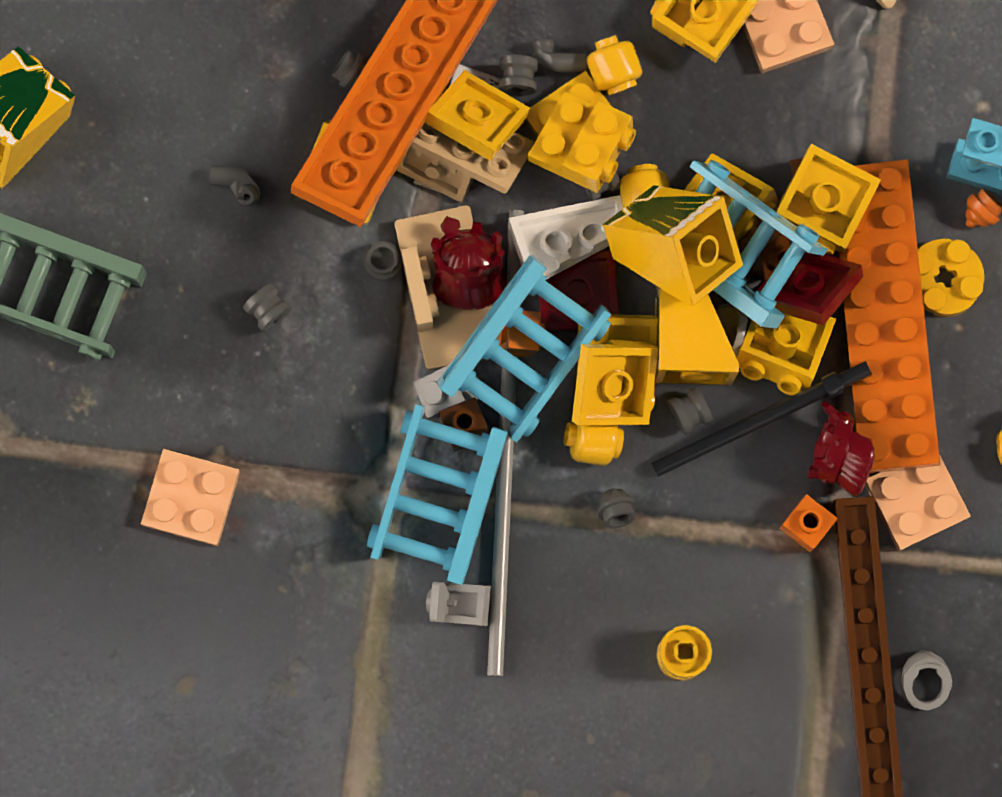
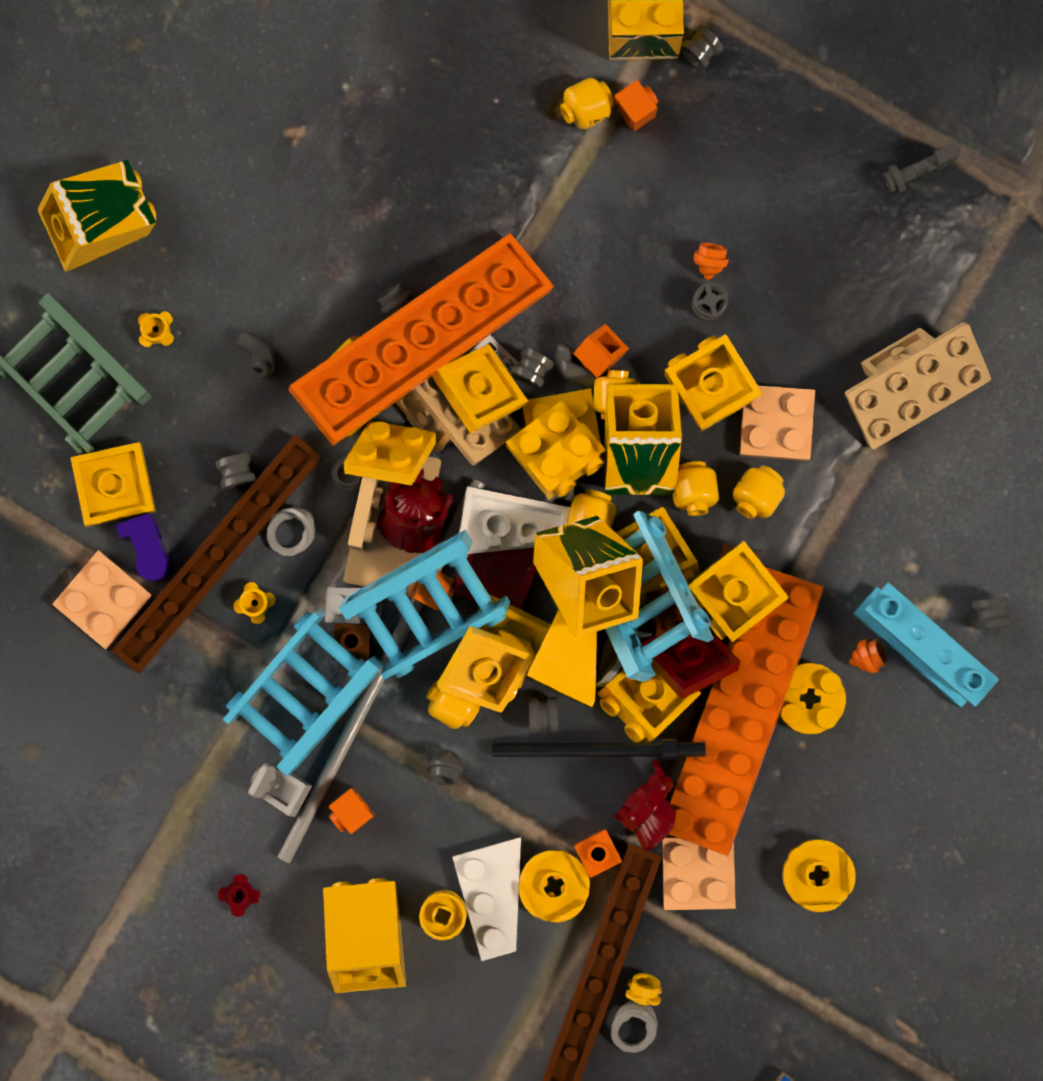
camera: 30 degrees right, 5 degrees up
none -> yellow plate [70,442,156,527]
none -> reddish brown plate [112,434,323,674]
none -> dark purple leg [116,513,171,582]
none -> yellow plate [138,311,174,347]
none -> dark red plate [218,874,261,917]
none -> yellow plate [234,582,276,624]
none -> light grey piece [267,507,315,556]
none -> yellow slope [323,878,406,994]
none -> orange plate [329,787,375,834]
none -> yellow plate [344,421,436,486]
none -> white wing [452,837,521,961]
none -> yellow plate [519,850,590,923]
none -> orange plate [573,324,629,378]
none -> yellow slope [604,384,682,495]
none -> yellow plate [626,973,662,1006]
none -> yellow head [673,461,719,516]
none -> yellow head [733,466,785,520]

